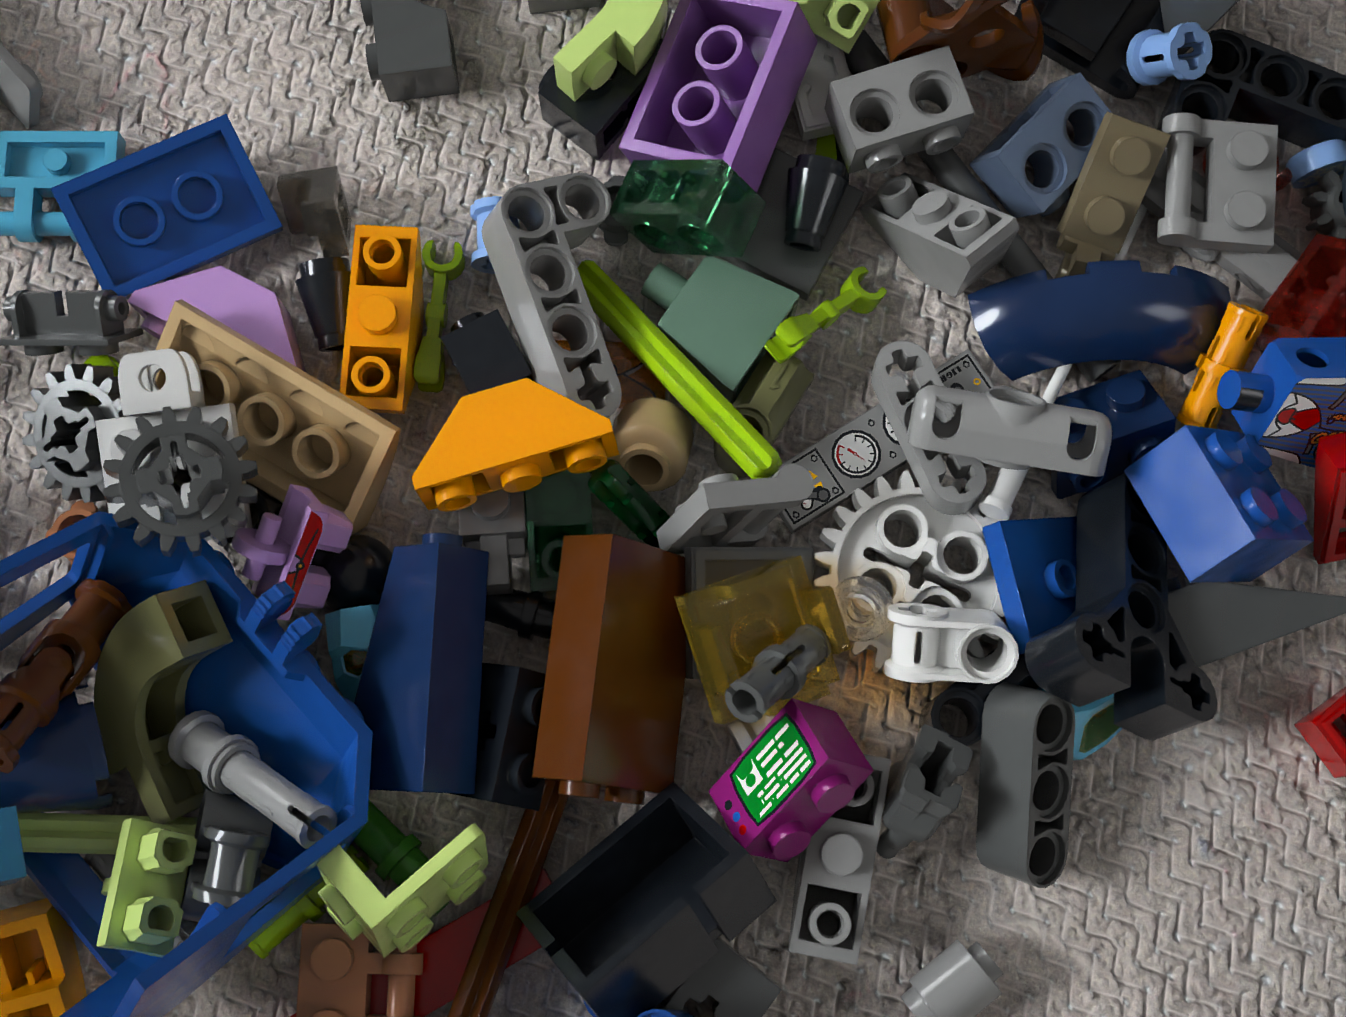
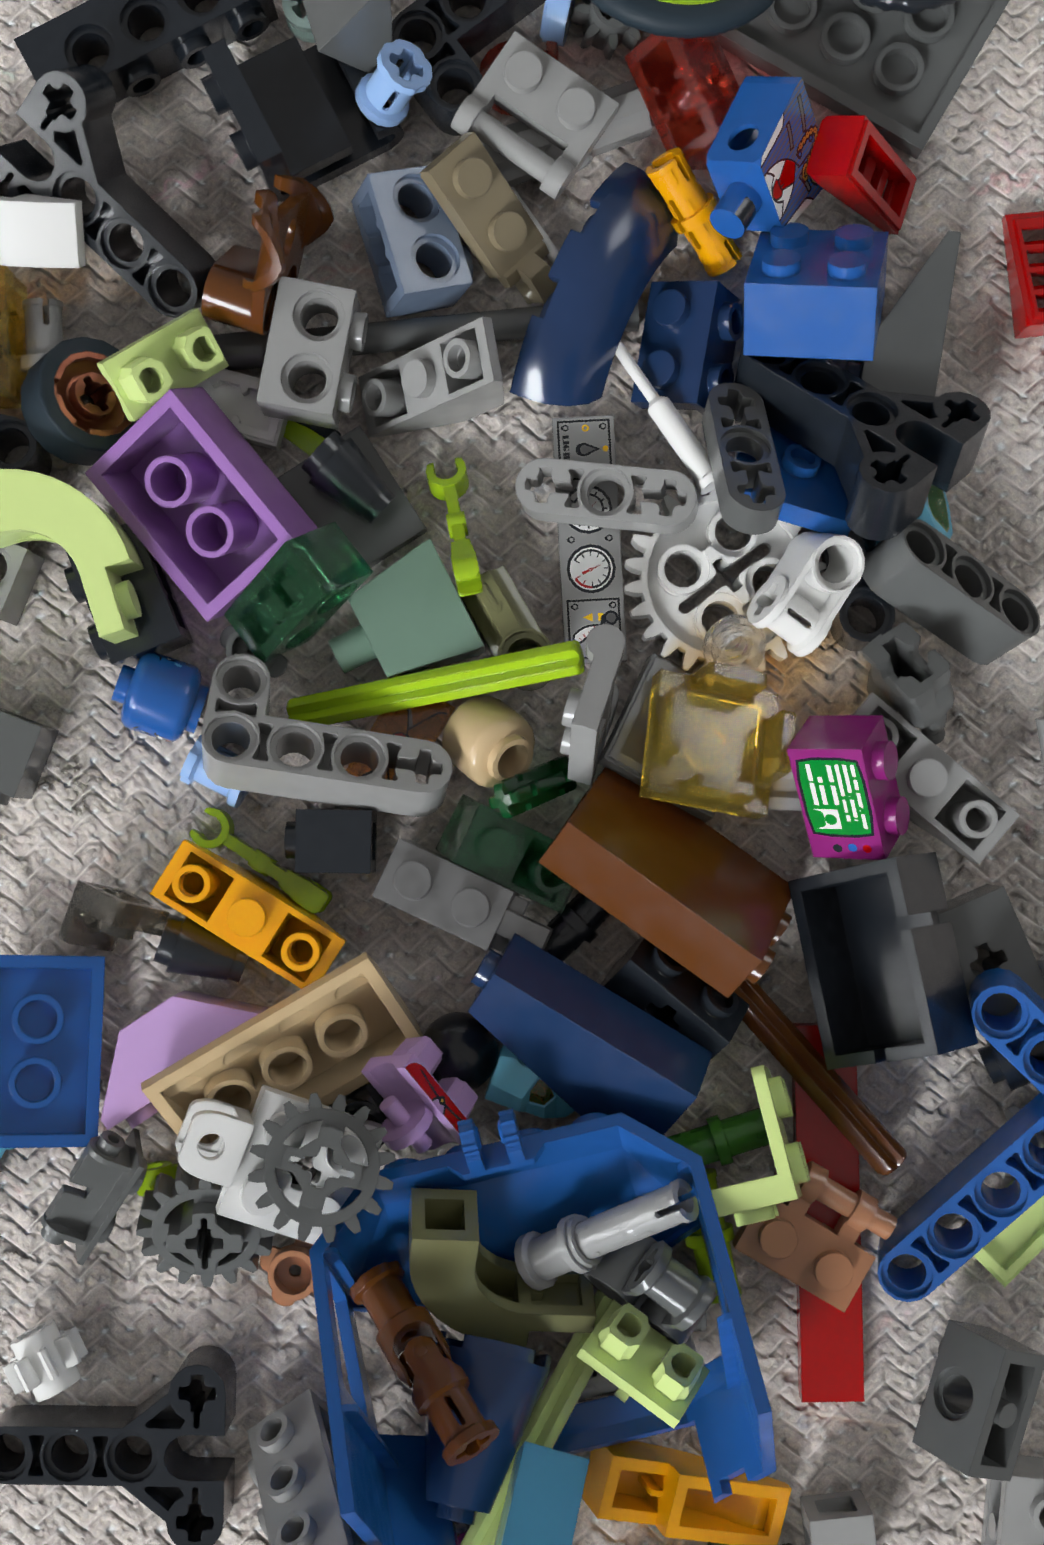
camera: 55 degrees left, 10 degrees up
light orange slope [412,378,620,512] -> none
dark grey pin [725,624,831,723] -> none
light grey piece [907,385,1112,477] -> none
none -> blue head [111,652,210,742]
none -> dark grey beam [702,383,786,535]

